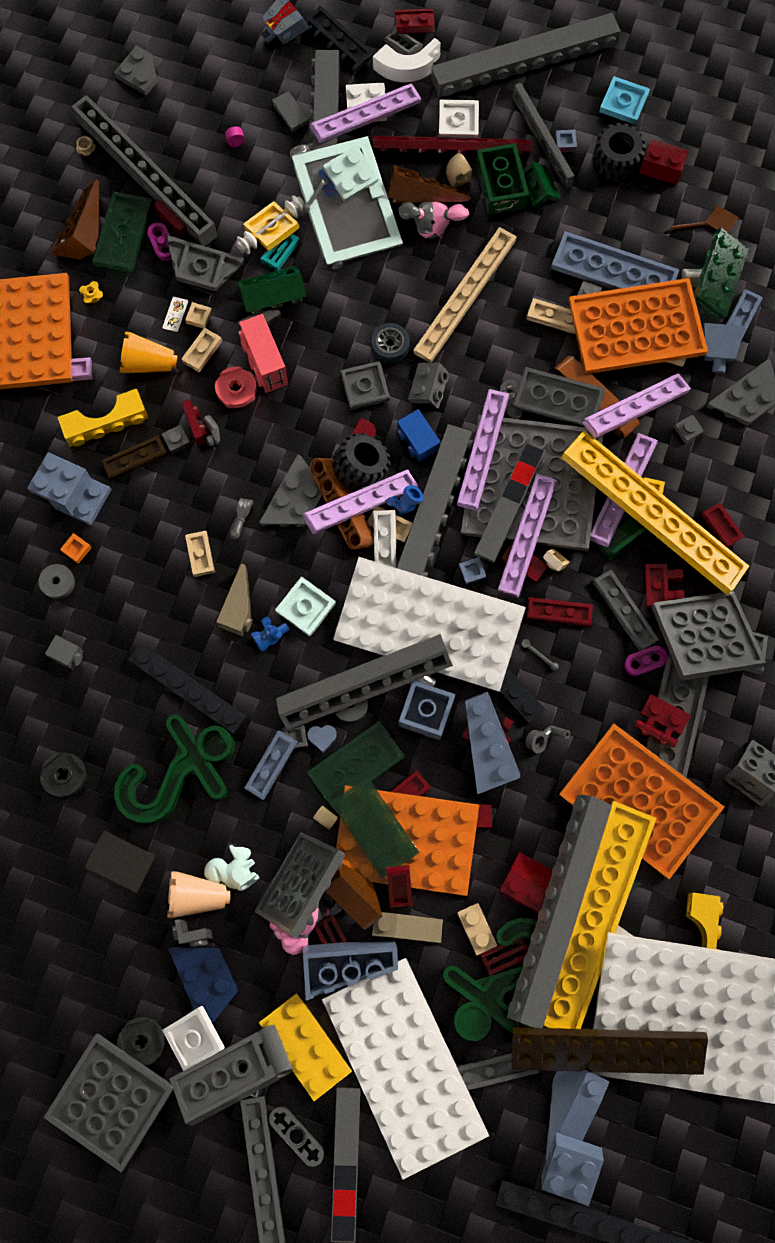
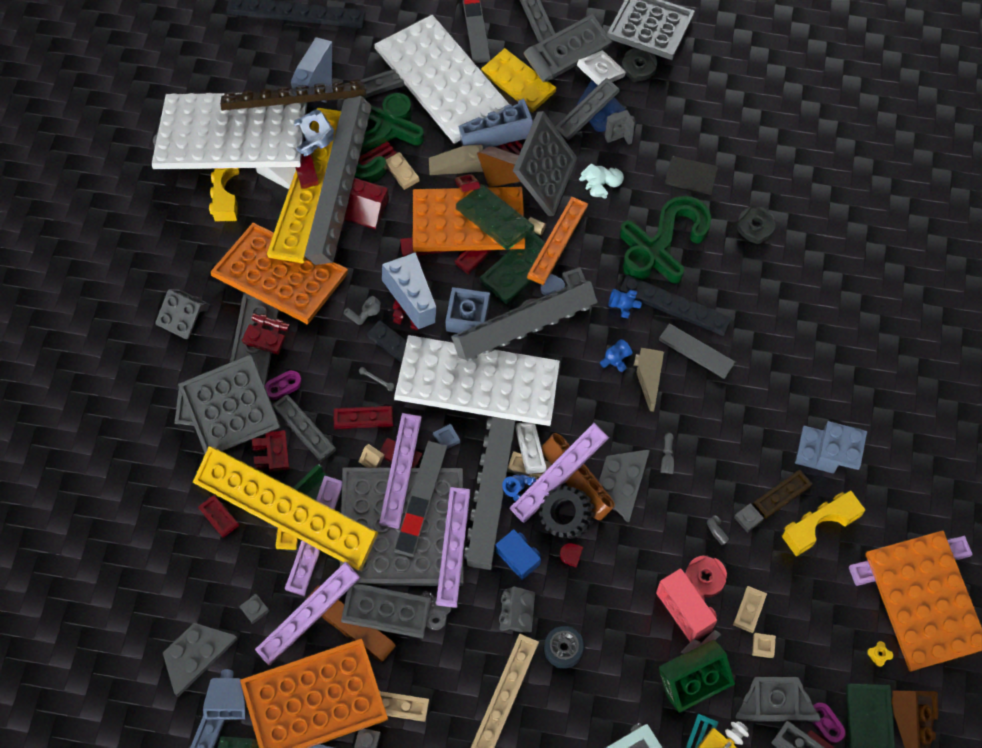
camera: 170 degrees right, 10 degrees down
dark grey piece [39,564,75,599] -> none
dark grey brick [45,635,83,670] -> none
orange plate [60,533,92,564] -> none
light orange cone [120,332,177,373] -> none
white sticker [163,297,188,332] -> none
light nougat cone [167,872,230,918] -> none
dark red plate [182,399,207,446] -> none
tan plate [185,531,215,577] -> none
sand blue tile [244,730,298,800] -> none
dark grey beam [269,1106,324,1167] -> none
light aqua plate [275,577,336,637] -> none
dark grey plate [340,361,390,410] -> none
sand blue brick [541,1132,604,1206] -> none
none -> sand blue piece [294,109,334,156]
none -> dark red tile [295,154,319,189]
none -> orange tile [527,197,588,285]
none -> dark grey plate [555,78,620,141]
none -> blue piece [609,289,642,319]
none -> dark grey tile [659,323,735,379]

